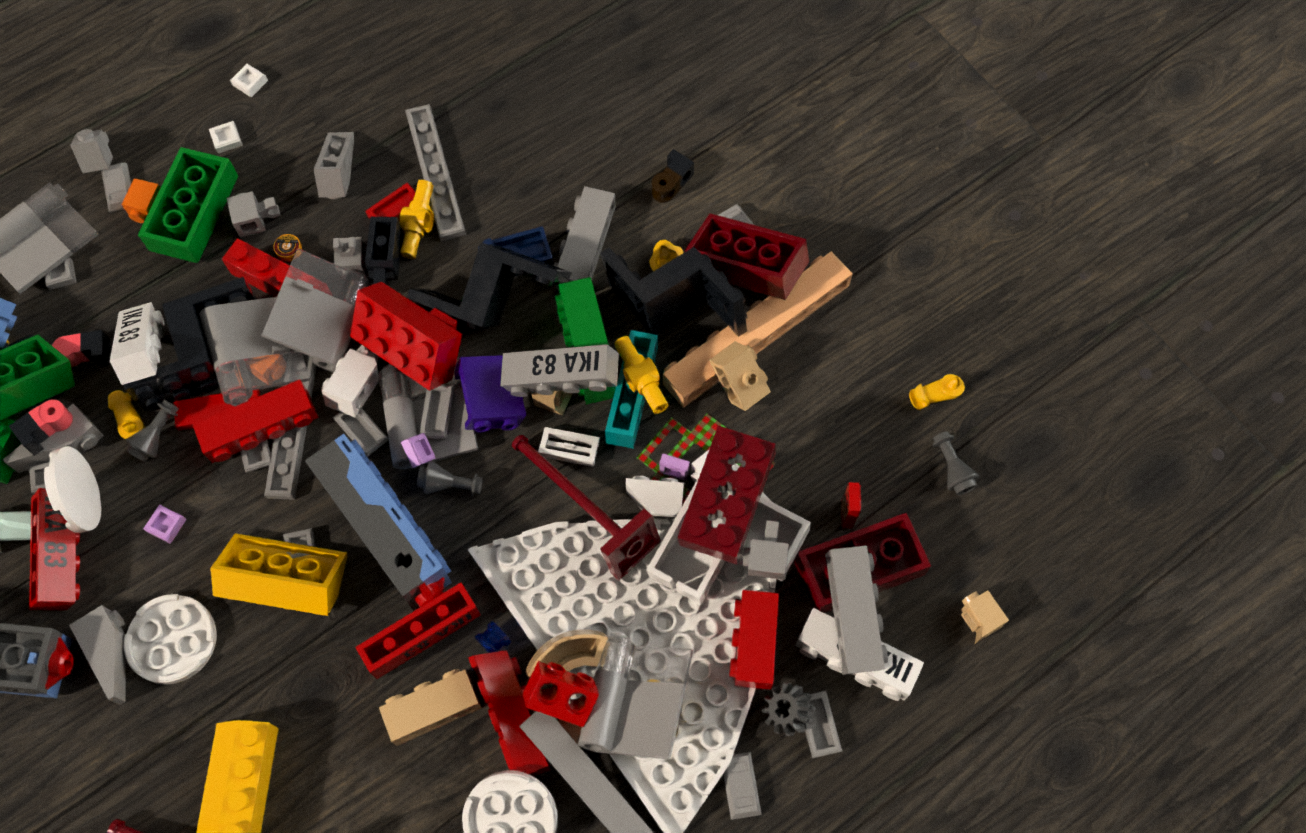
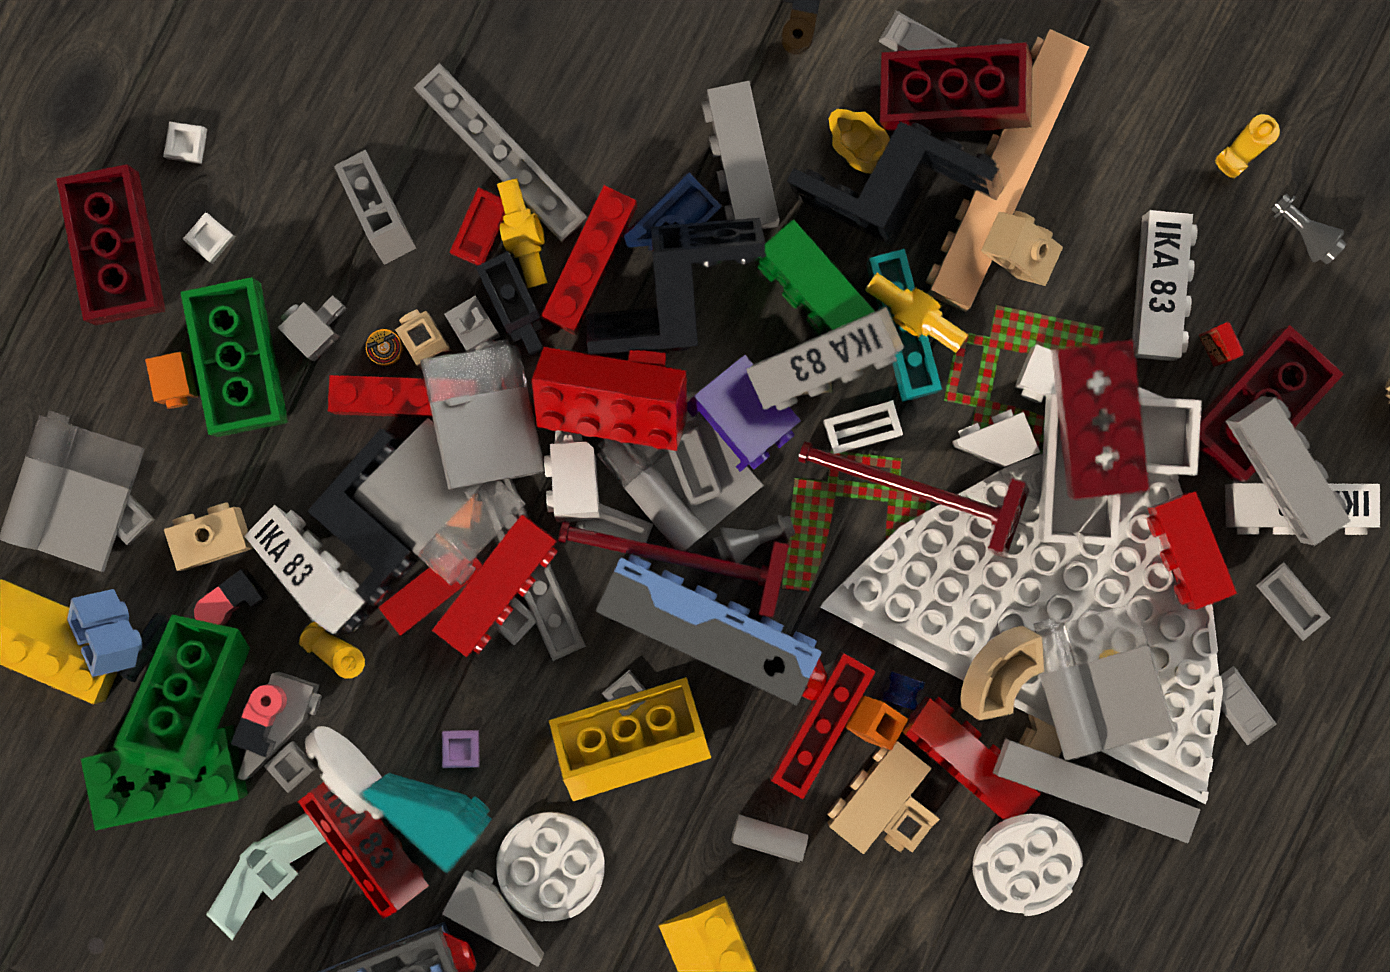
camera: 30 degrees left, 20 degrees up
light grey brick [70,129,113,173] -> none
light grey tile [101,163,131,213] -> none
dark grey piece [126,399,179,462] -> none
lavender tile [401,433,435,468] -> none
red brick [523,661,599,727] -> none
lavender tile [660,454,690,481] -> none
light grey brick [743,520,789,580] -> none
dark grey gear [762,683,816,736] -> none
none -> dark red brick [56,164,166,325]
none -> tan brick [164,503,254,571]
none -> teal slope [362,773,492,872]
none -> tan window [395,310,452,369]
none -> red brick [541,185,638,336]
none -> dark red tile [558,521,789,617]
none -> light grey brick [730,814,808,863]
none -> piece [782,450,931,591]
none -> orange brick [845,695,908,751]
none -> tan window [883,795,940,852]
none -> white brick [1132,210,1197,361]

